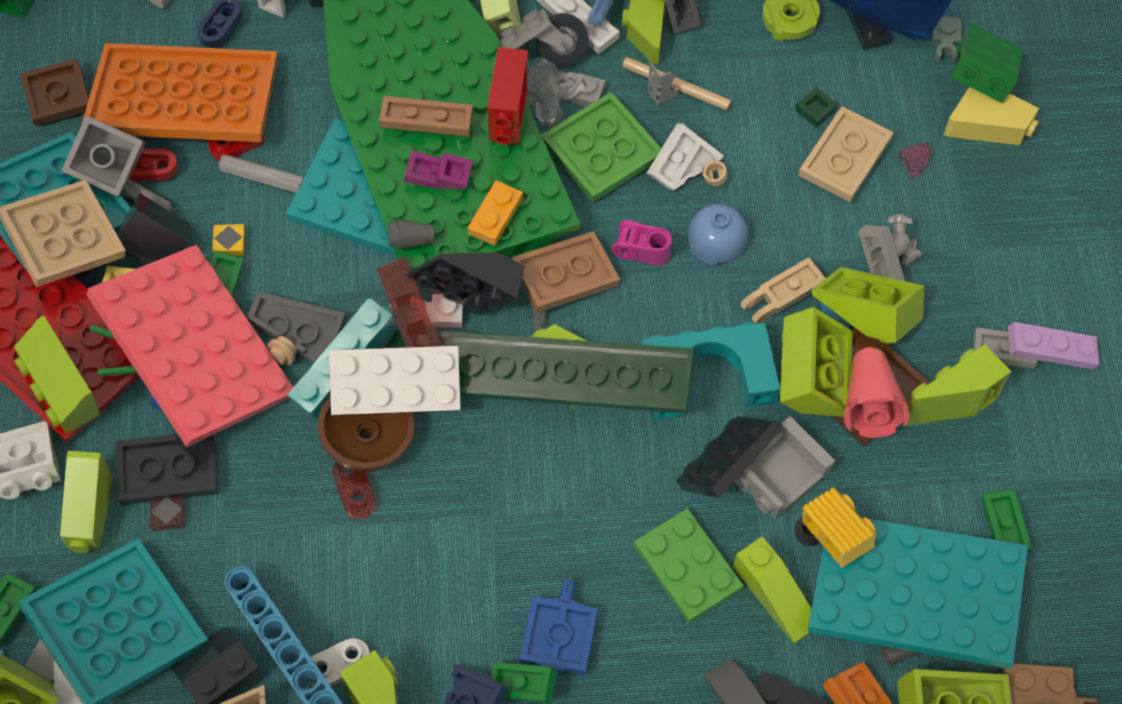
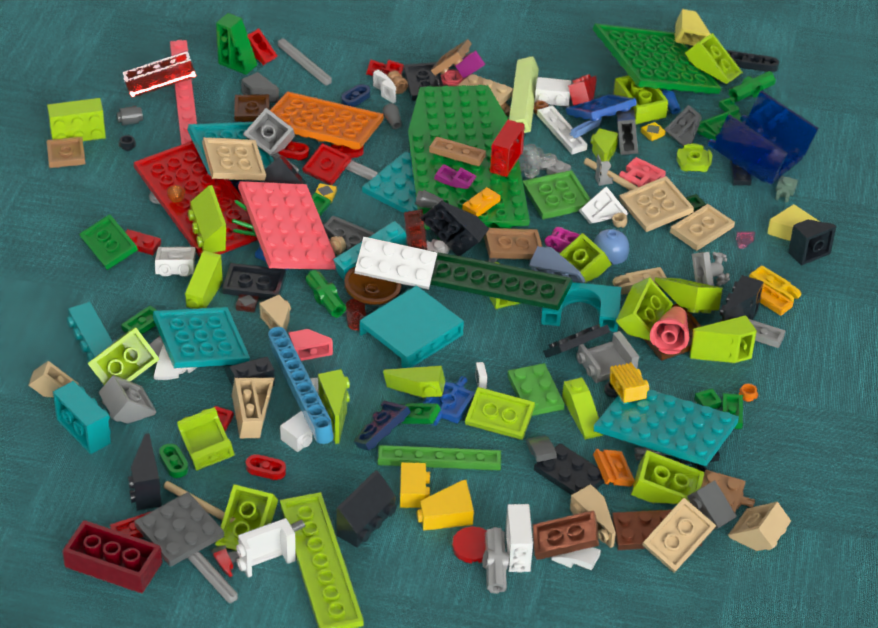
camera: 15 degrees right, 20 degrees down
plate [499,9,589,66] -> none
green panel [951,23,1022,103] -> none
lavender plate [1008,322,1099,370] -> none
none -> dark grey slope [241,72,279,103]
none -> tan slope [259,295,291,330]
none -> coral slope [289,329,333,361]
none -> red plate [302,143,352,186]
none -> green piece [306,270,346,318]
none -> teal panel [360,286,464,368]
none -> dark grey cone [383,103,402,129]
none -> lime slope [383,366,445,398]
none -> lime plate [465,387,535,440]
none -> white tile [475,362,487,389]
none -> sand blue slope [529,246,585,283]
none -> lime slope [560,233,612,283]
none -> coral plate [619,157,666,187]
none -> tan plate [619,176,694,232]
none -> green plate [694,388,722,409]
none -> black slope [719,275,764,322]
none -> orange plate [739,384,758,402]
none -> yellow hinge [749,266,801,302]
none -> light orange plate [760,284,793,316]
none -> black slope [788,219,836,266]

